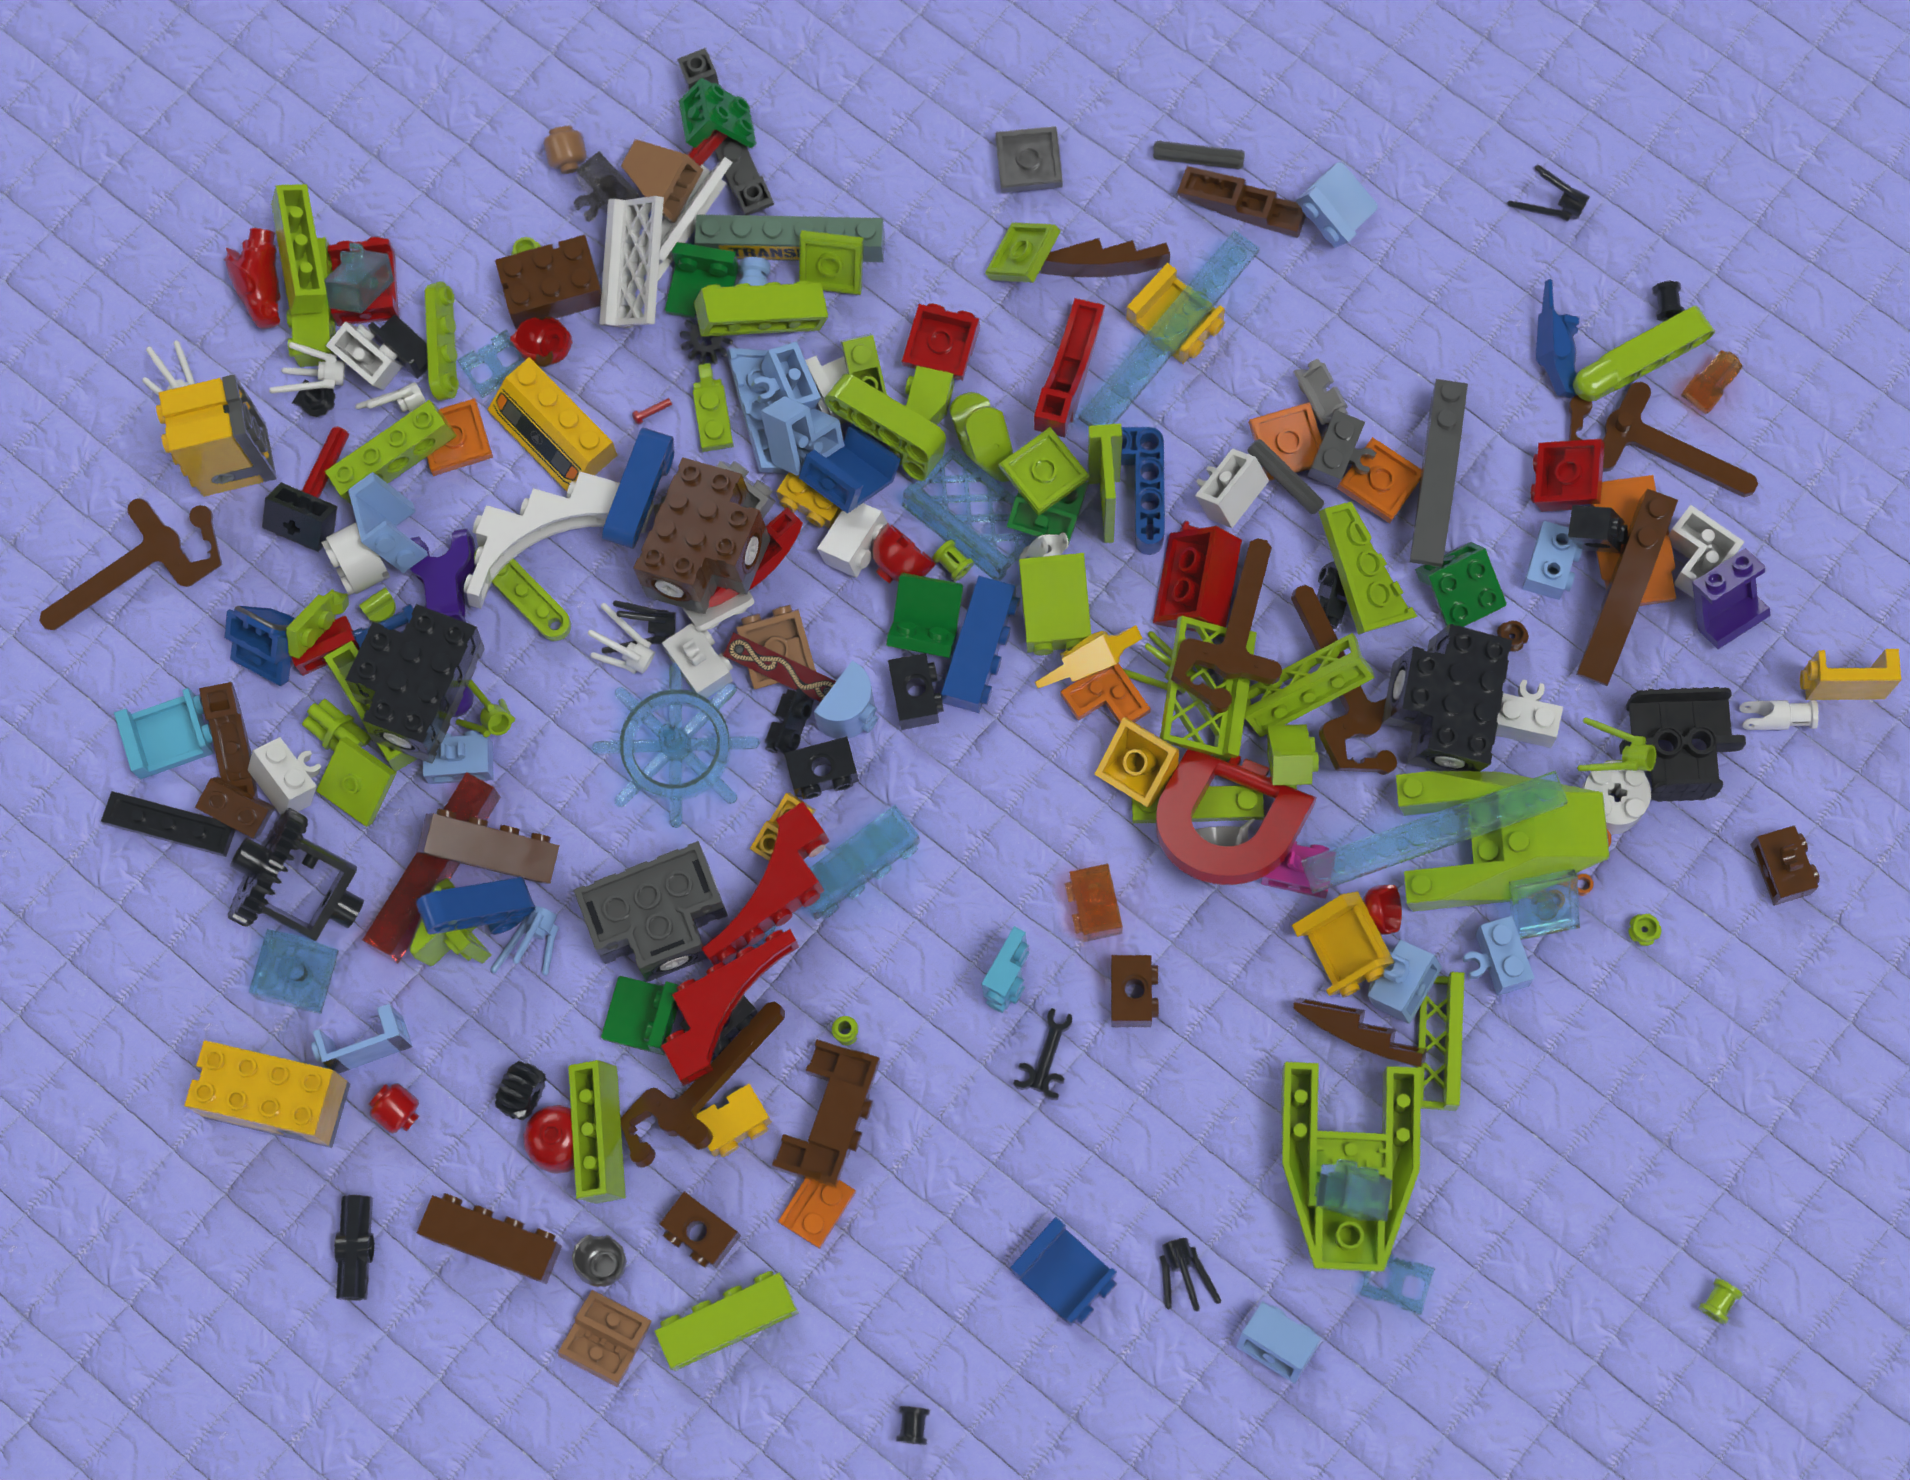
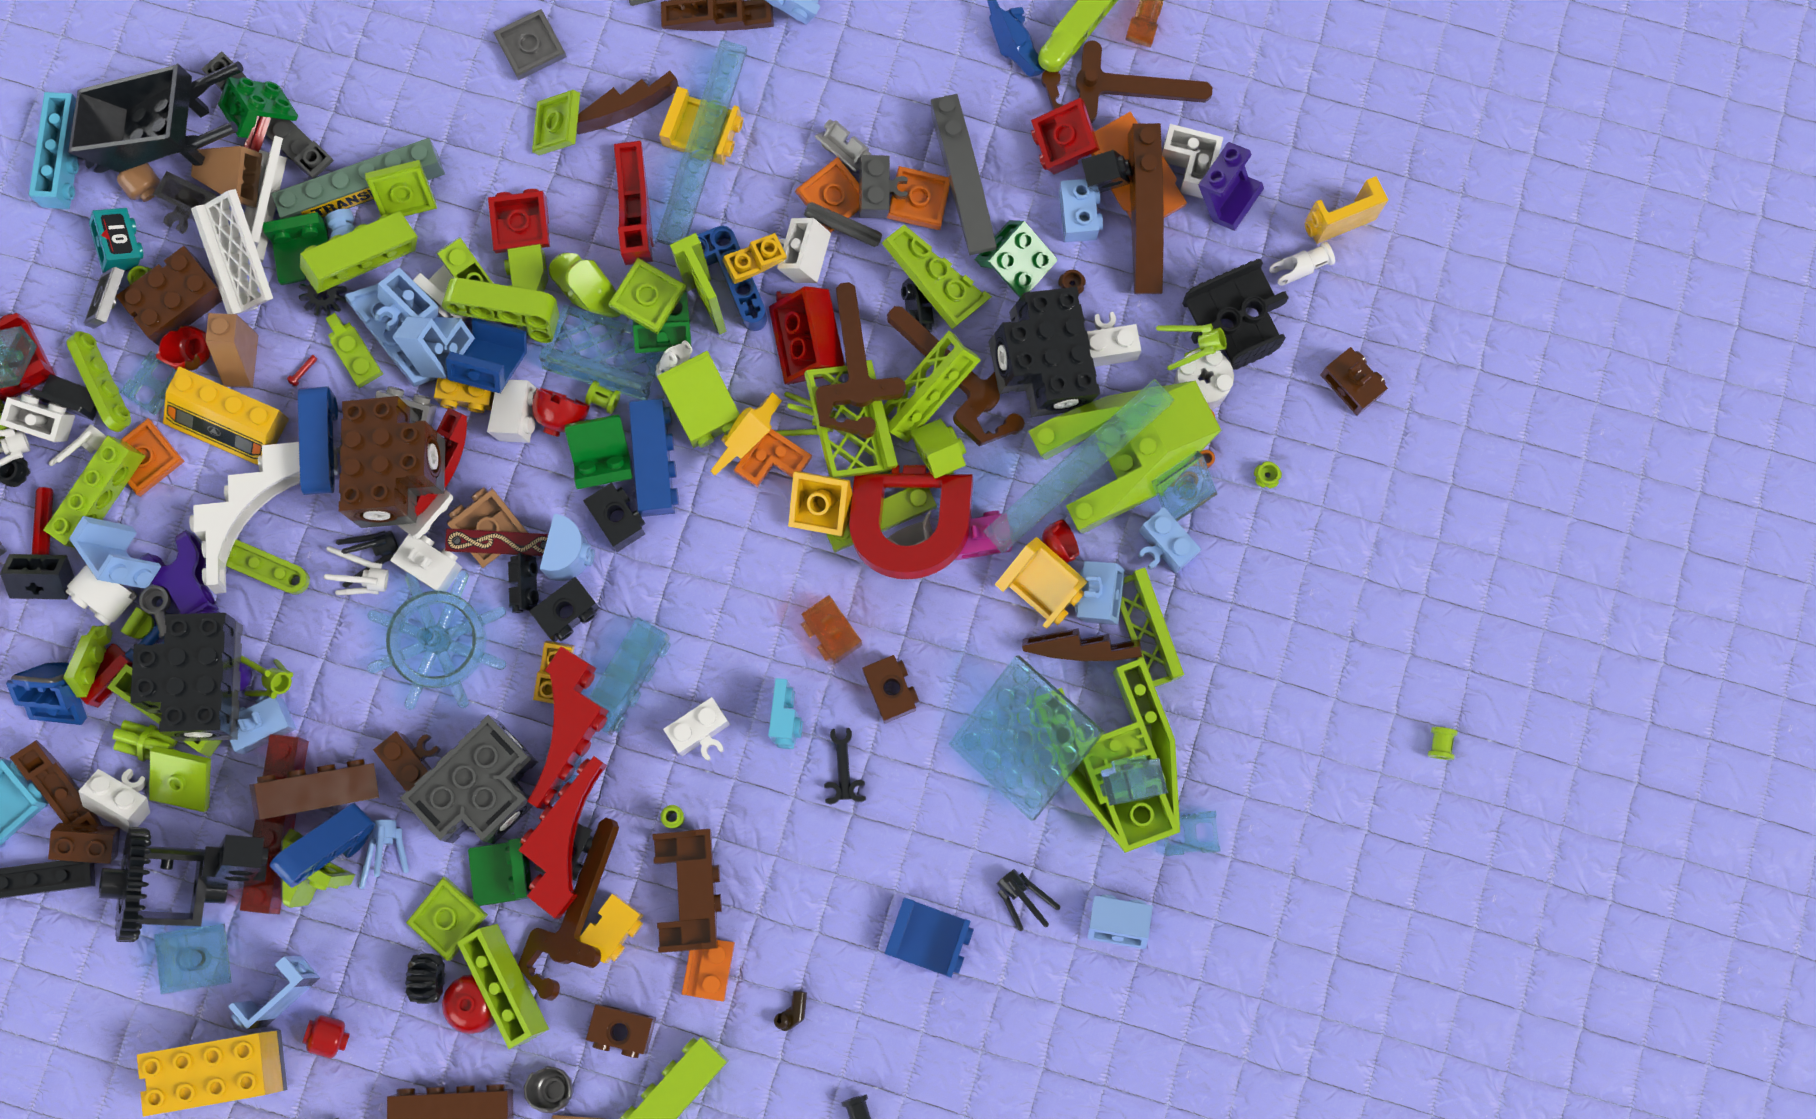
camera: 30 degrees left, 5 degrees up
none -> medium azure brick [29,92,79,209]
none -> black piece [68,61,244,173]
none -> flat silver plate [84,267,124,329]
none -> teal brick [89,208,143,273]
none -> flat silver bar [139,585,171,639]
none -> black brick [202,835,268,891]
none -> medium nougat slope [205,313,259,388]
none -> reddish brown brick [373,731,441,791]
none -> lime plate [406,877,488,961]
none -> white brick [663,697,730,761]
none -> yellow slope [722,233,787,284]
none -> dark brown arm [774,991,807,1031]
none -> clear light blue plate [949,655,1105,821]

